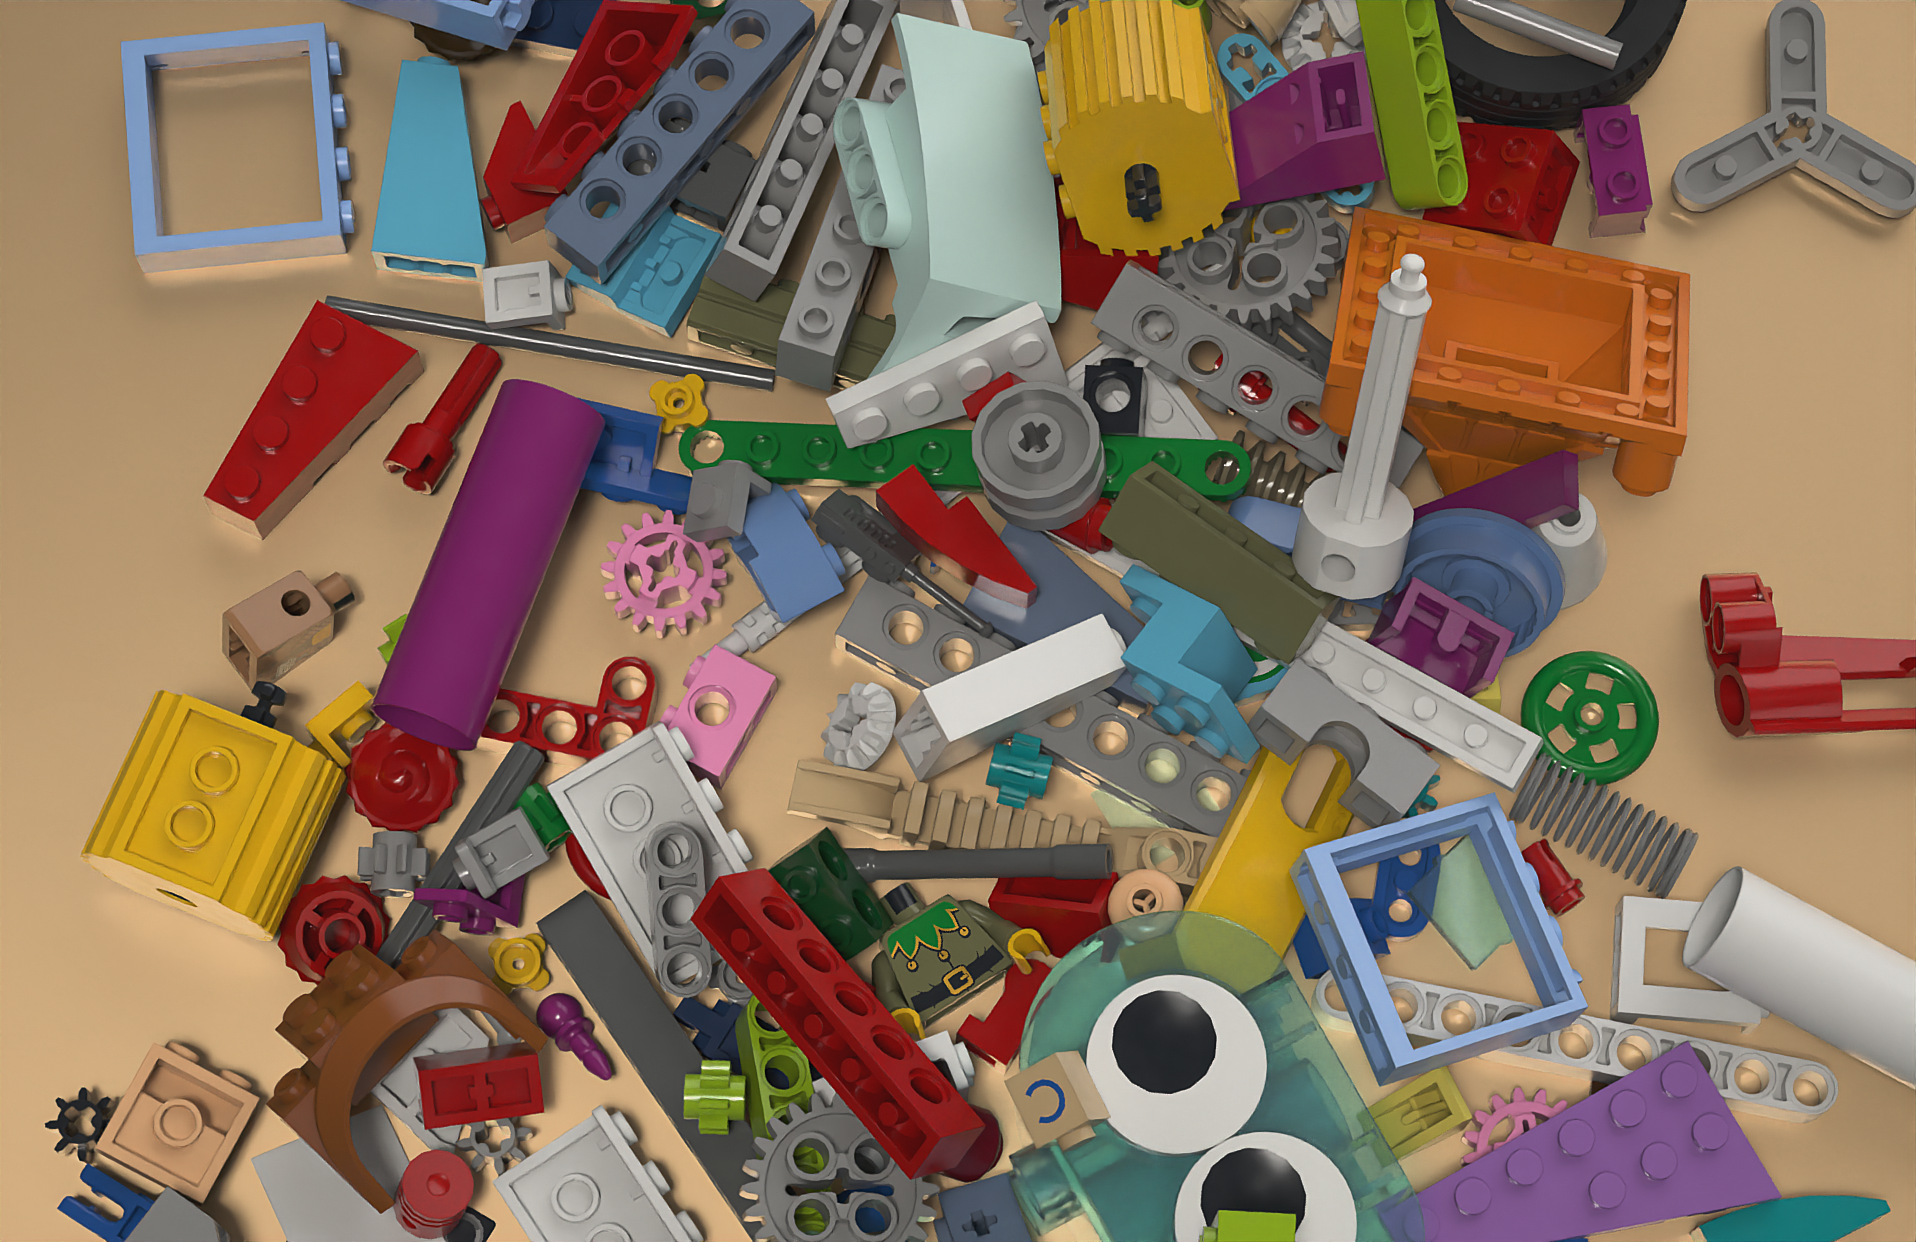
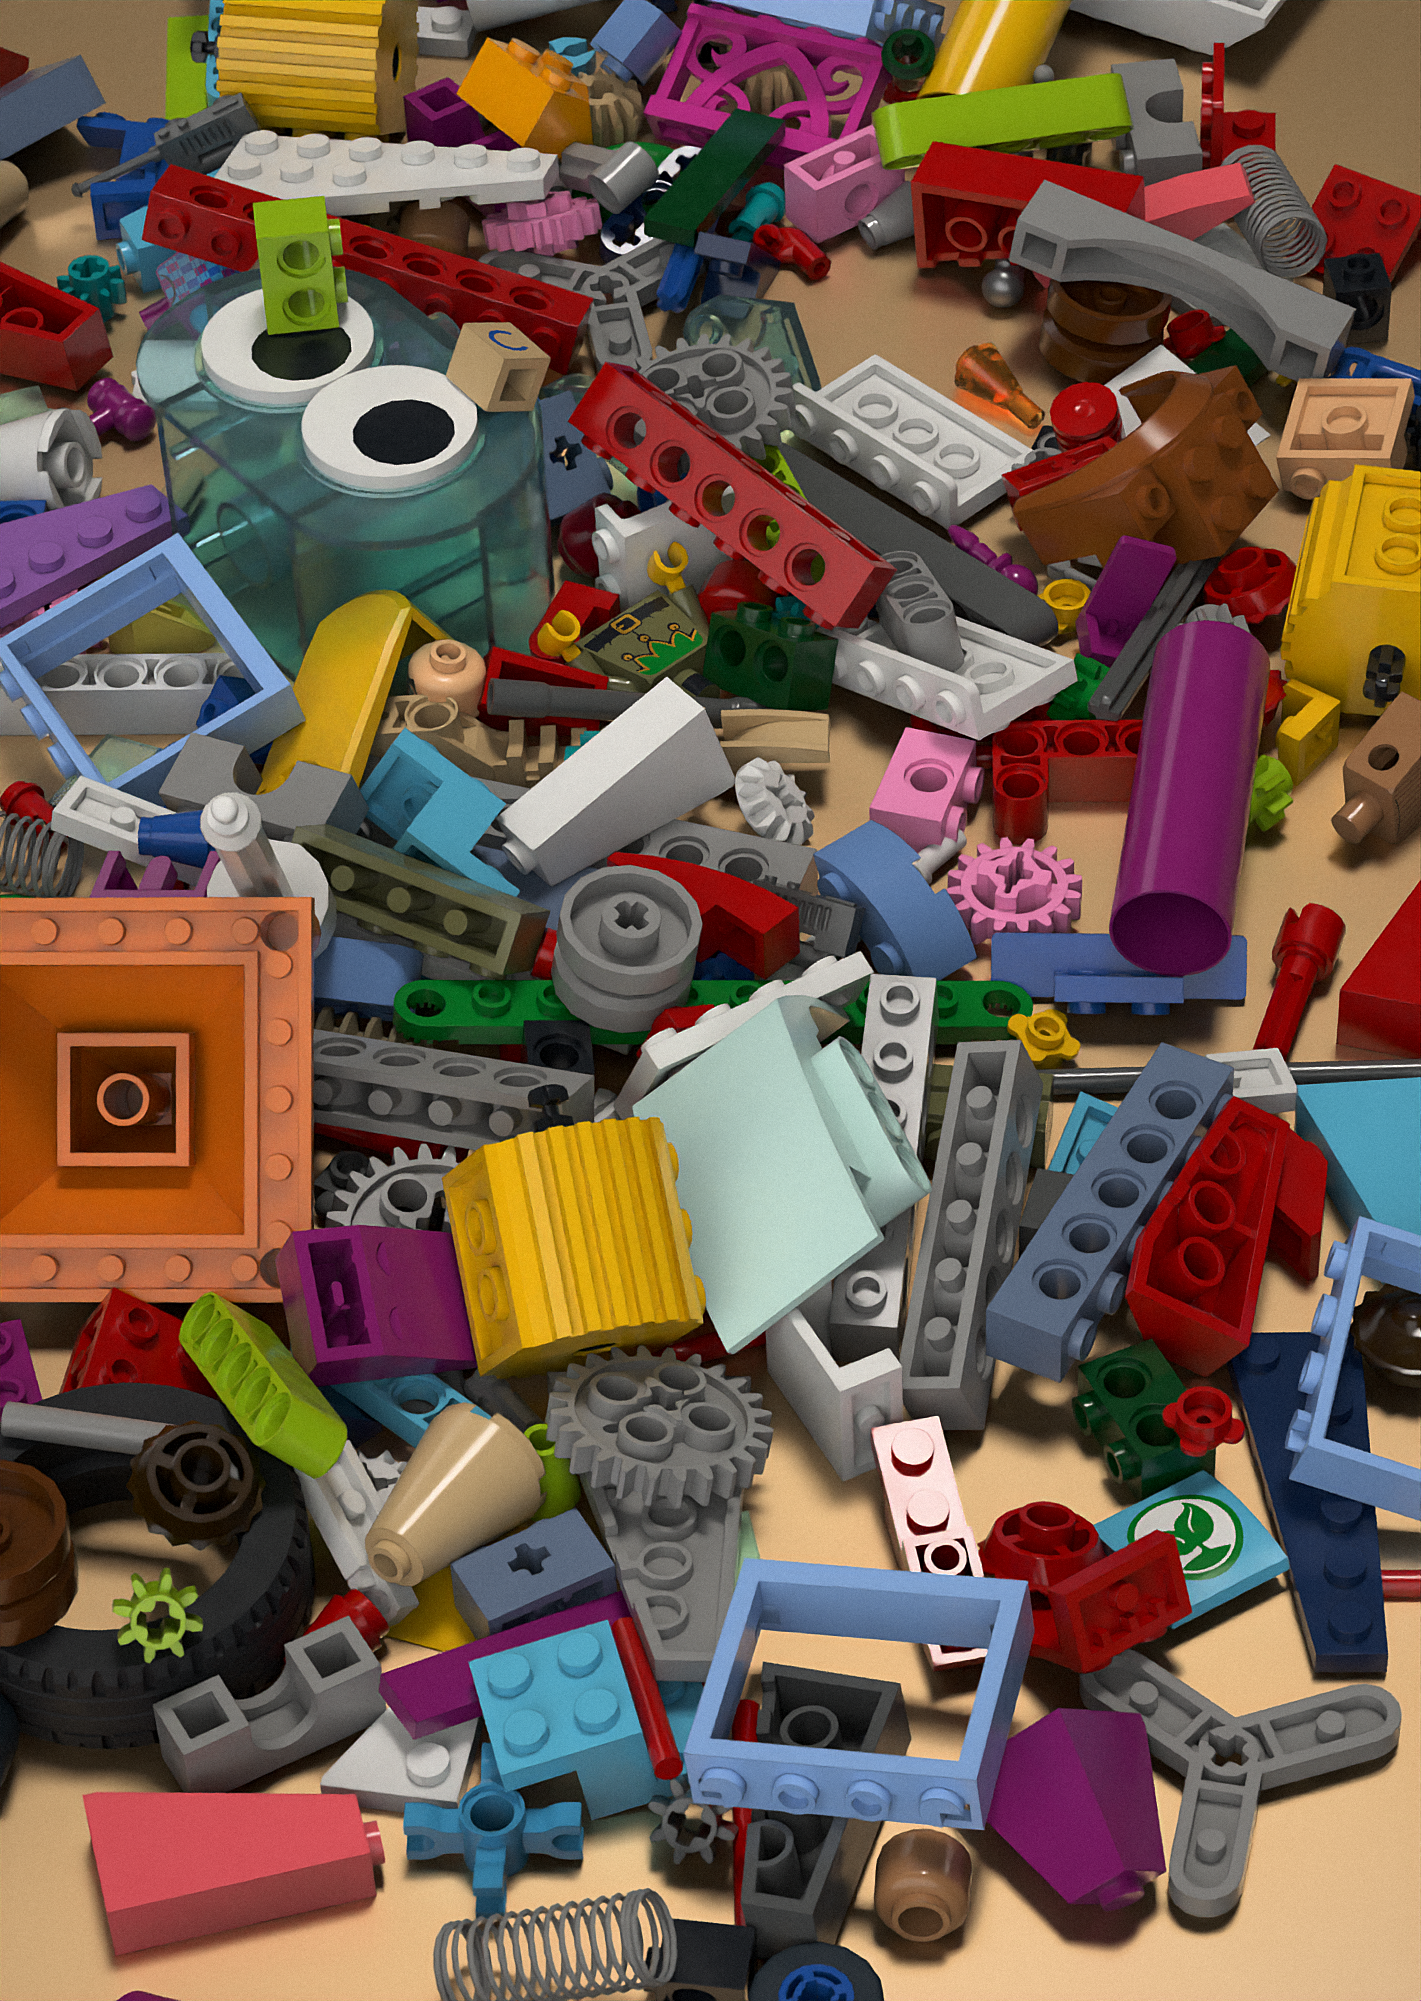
camera: 175 degrees right, 30 degrees down
light grey bracket [452,806,550,899] -> none
light grey bracket [683,460,772,543] -> none
lime gear [684,1060,746,1135] -> none
none -> blue cone [138,810,216,869]

